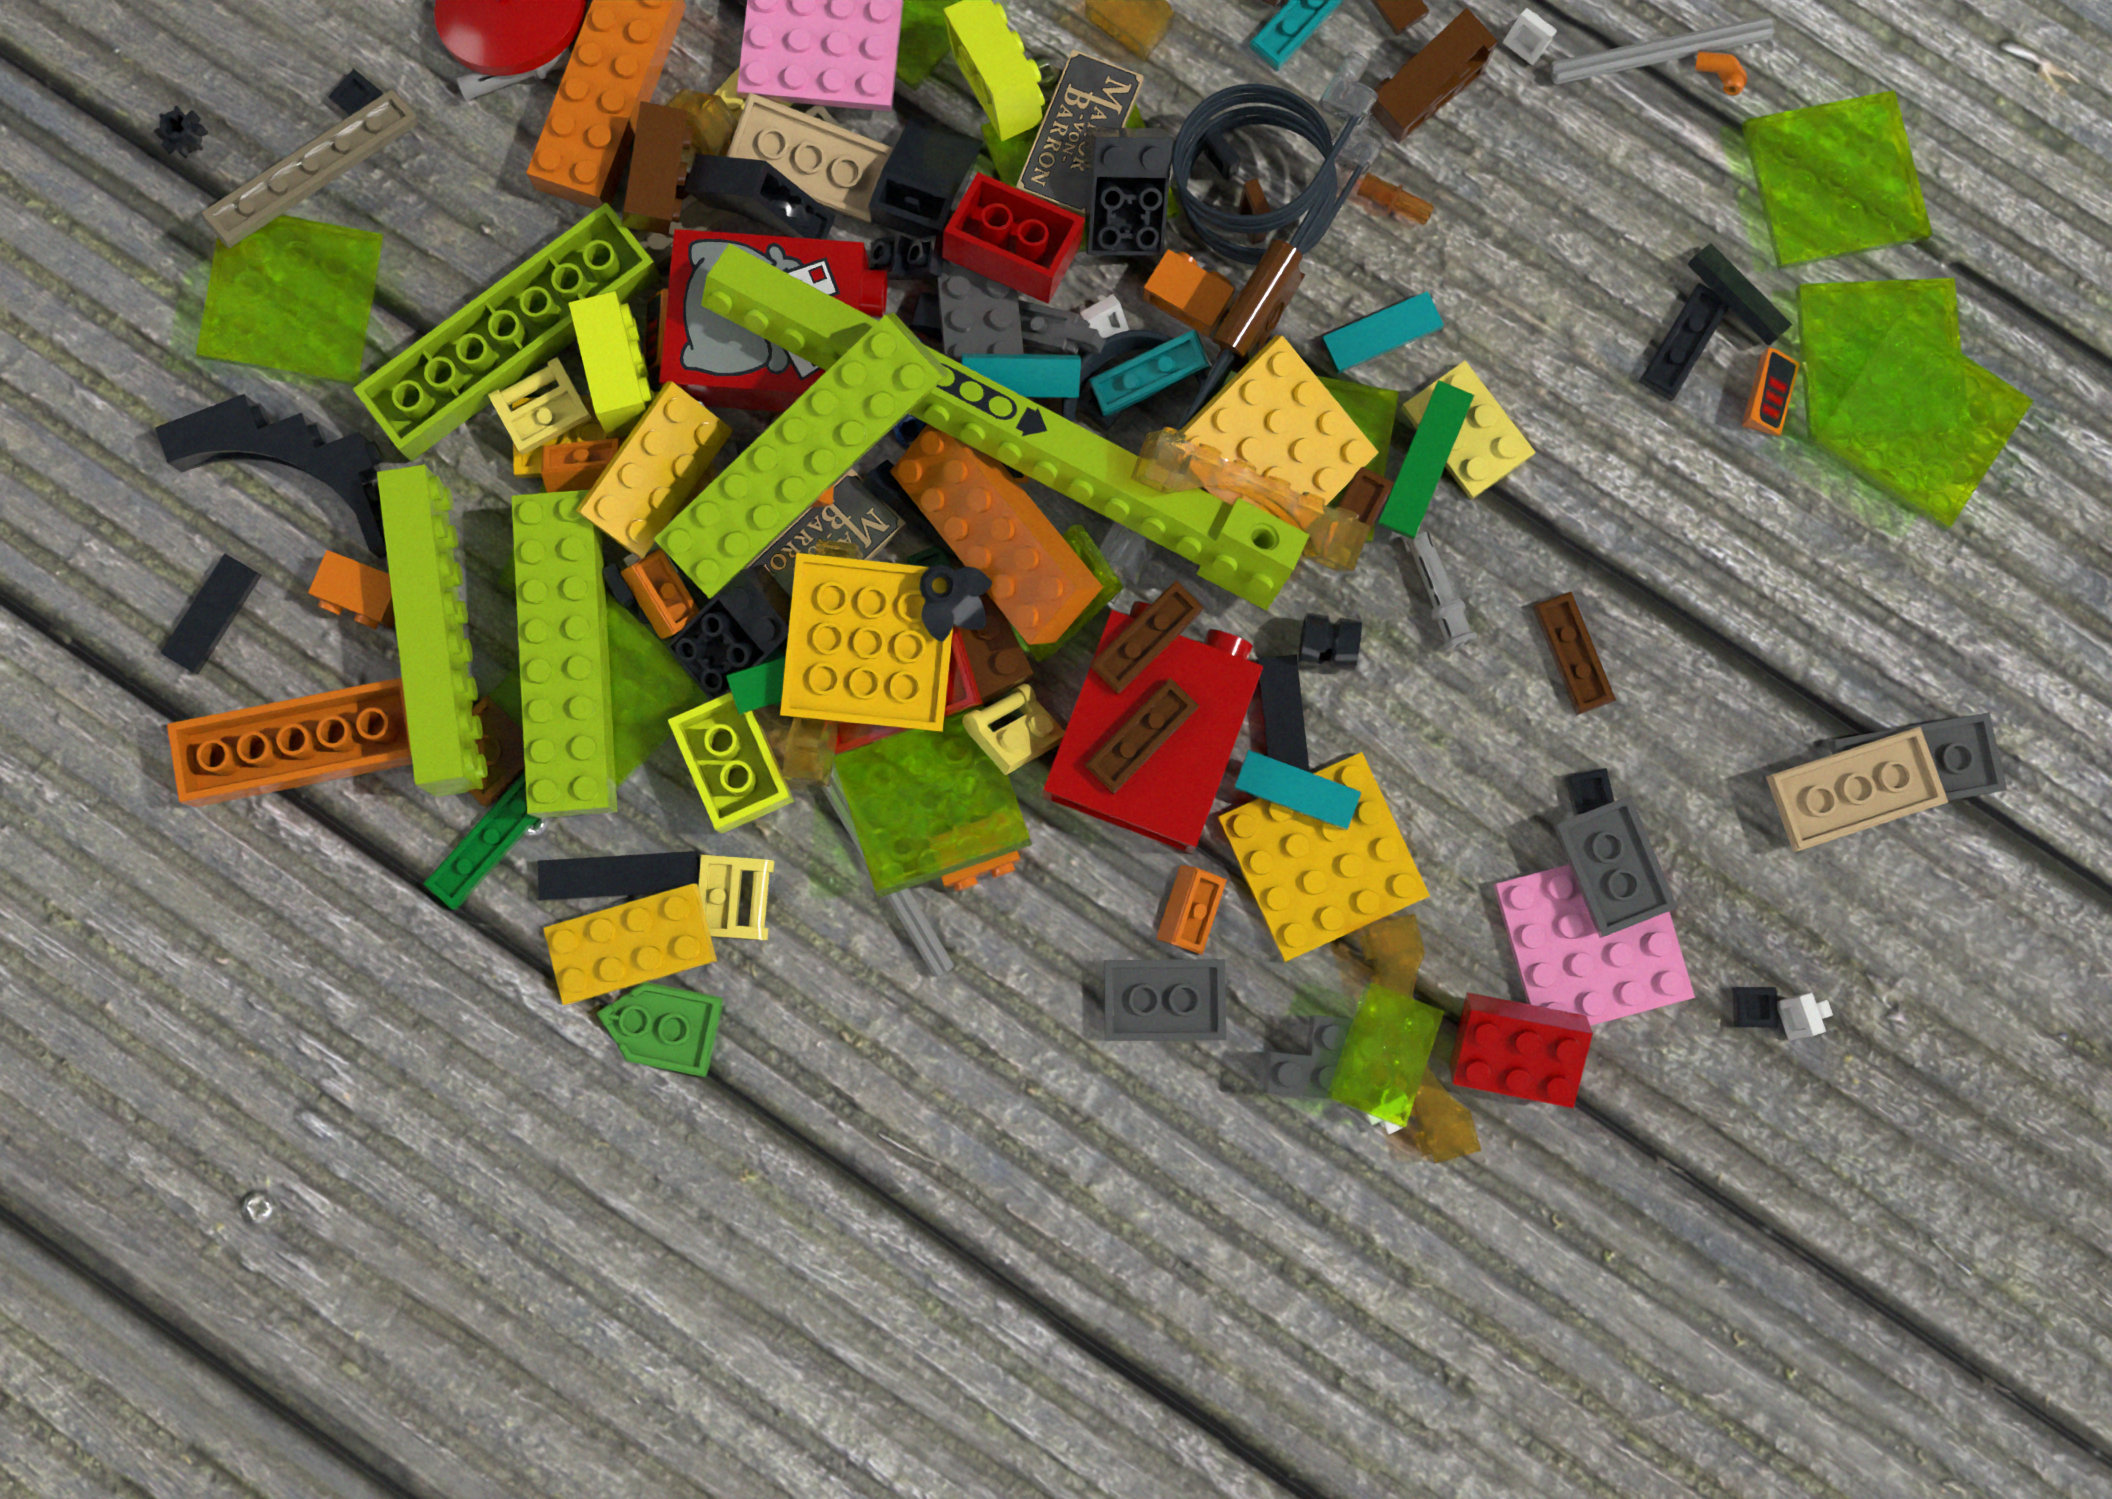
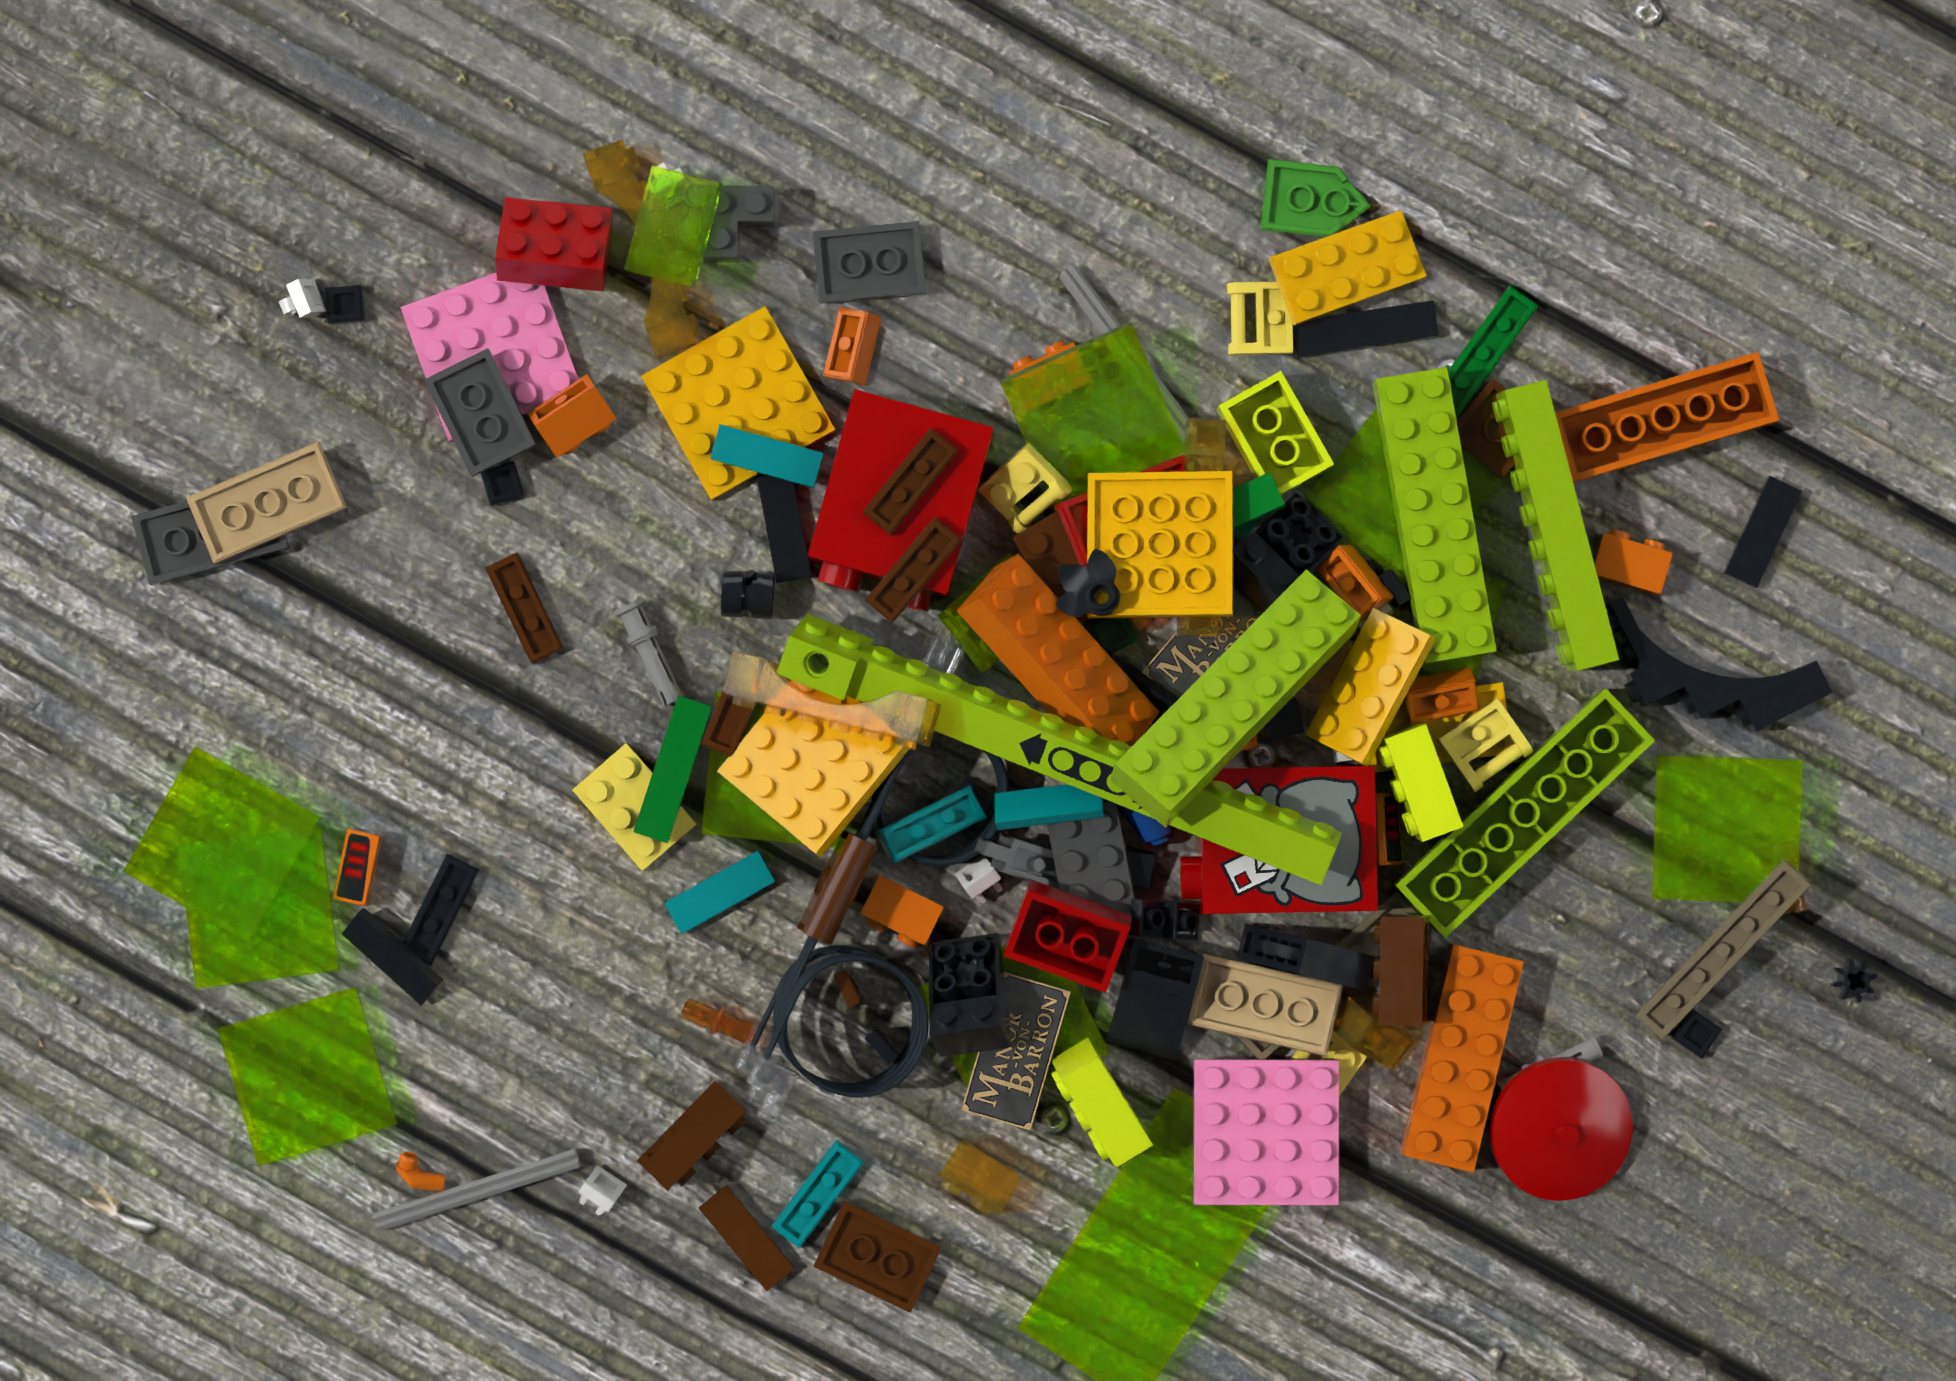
camera: 175 degrees right, 5 degrees up
none -> orange brick [528,374,617,458]

